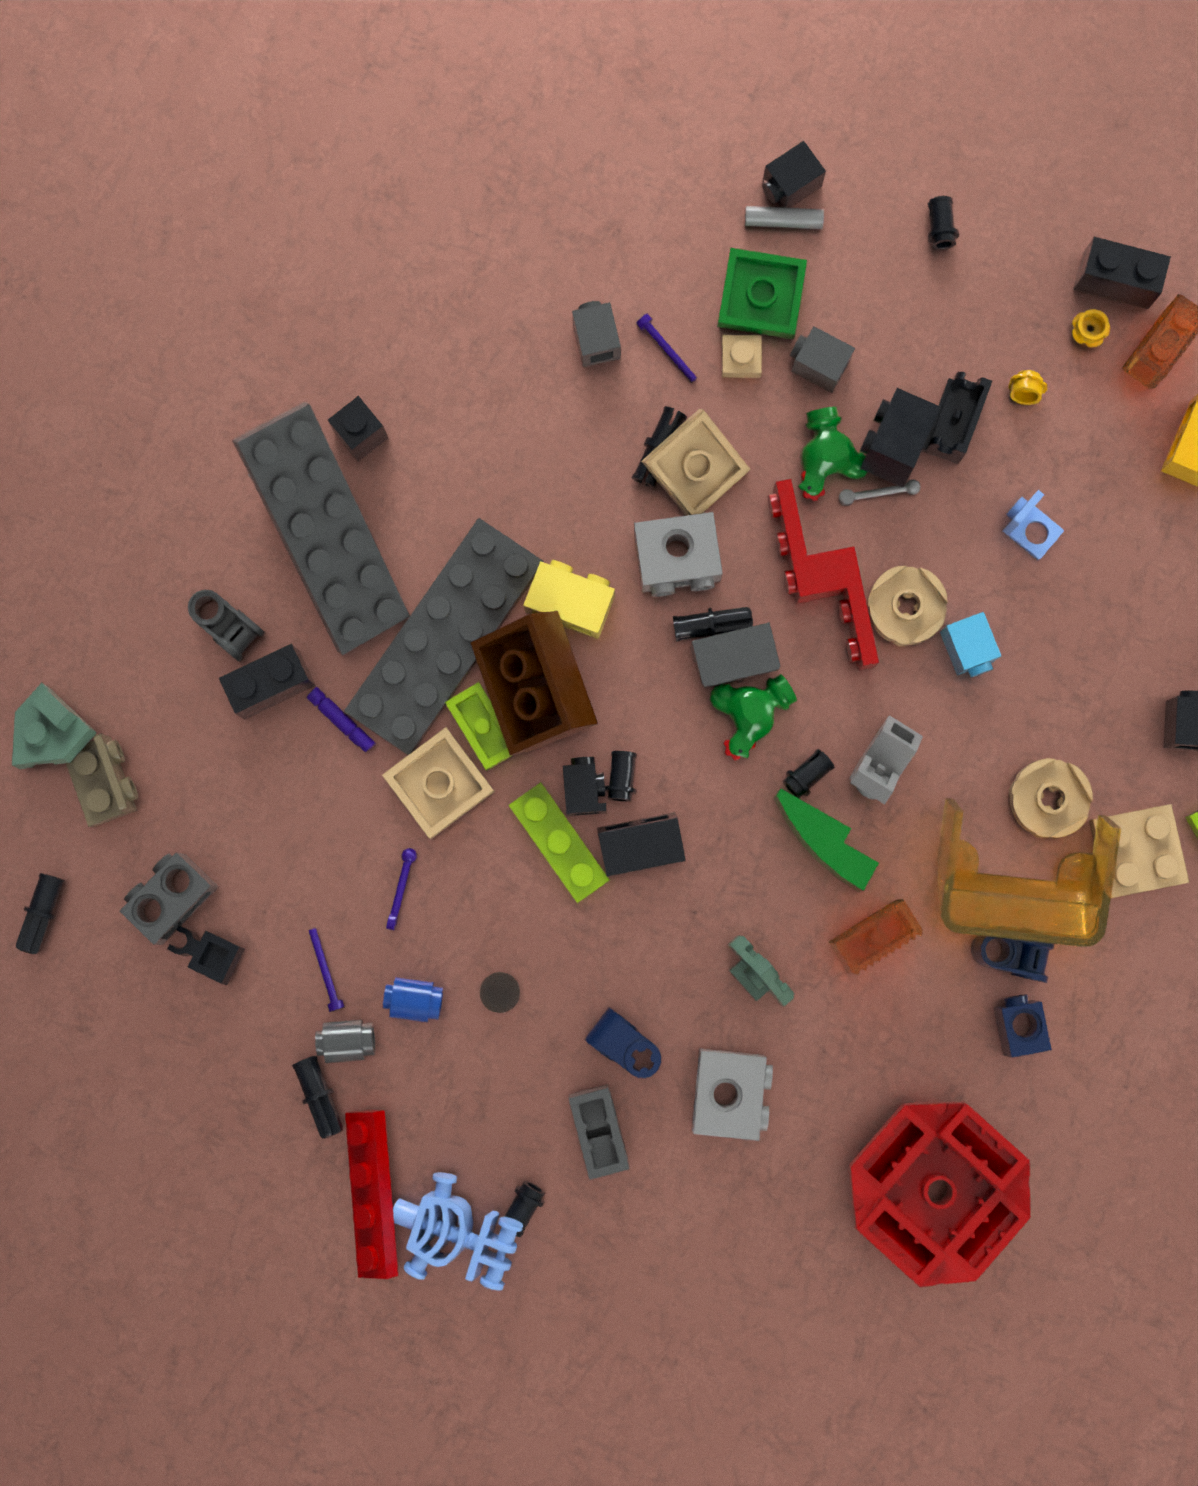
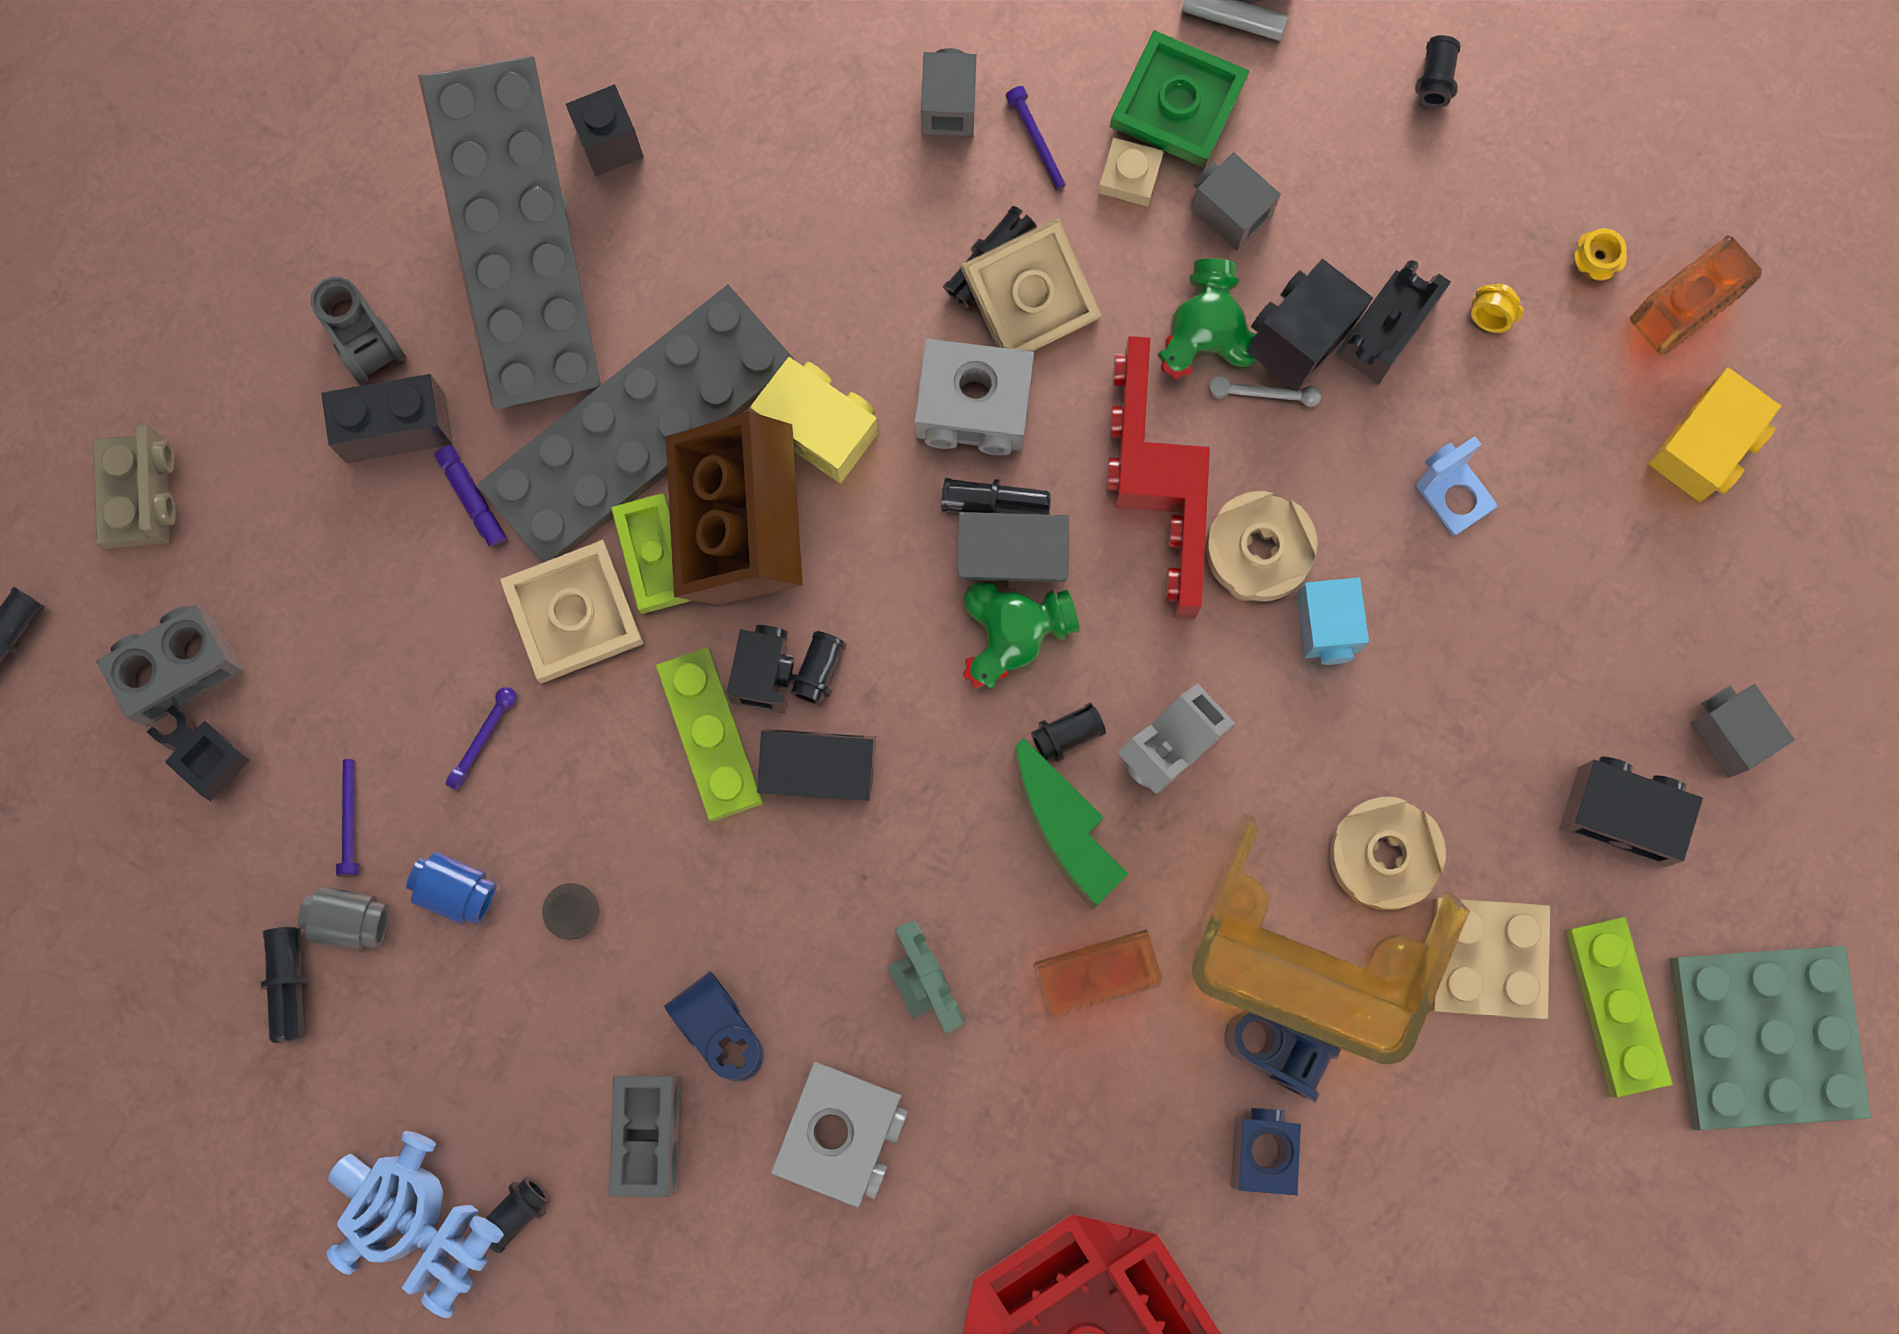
camera: 10 degrees right, 5 degrees down
sand green plate [12,683,97,769] -> none
red plate [345,1110,398,1279] -> none
black brick [1073,236,1171,309] -> none

